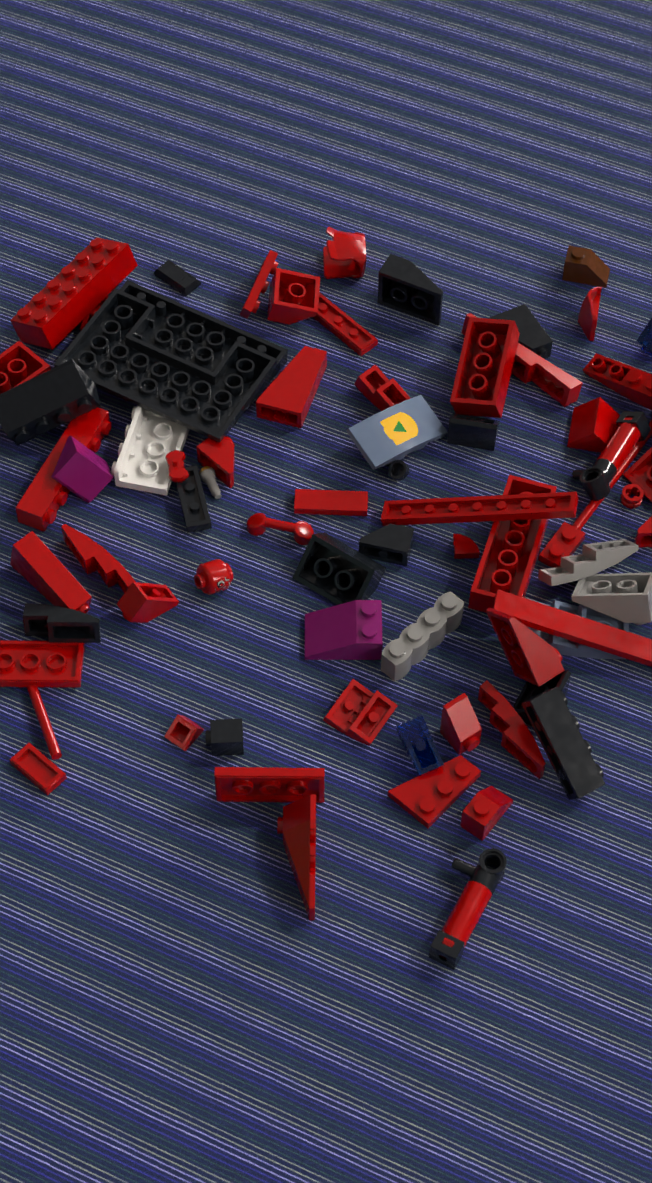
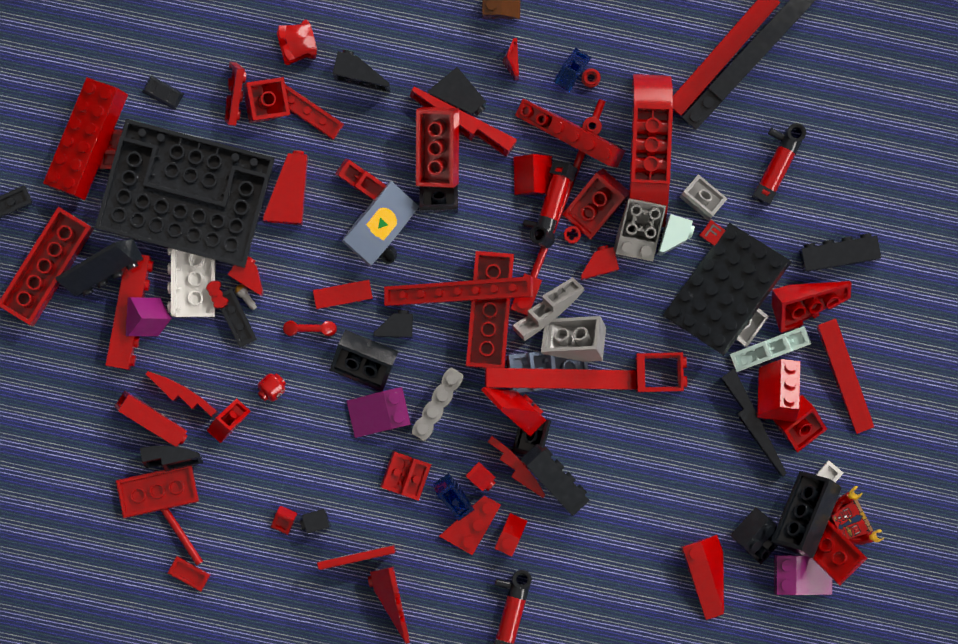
camera: 15 degrees left, 30 degrees up
red tile [453,534,480,559] -> none

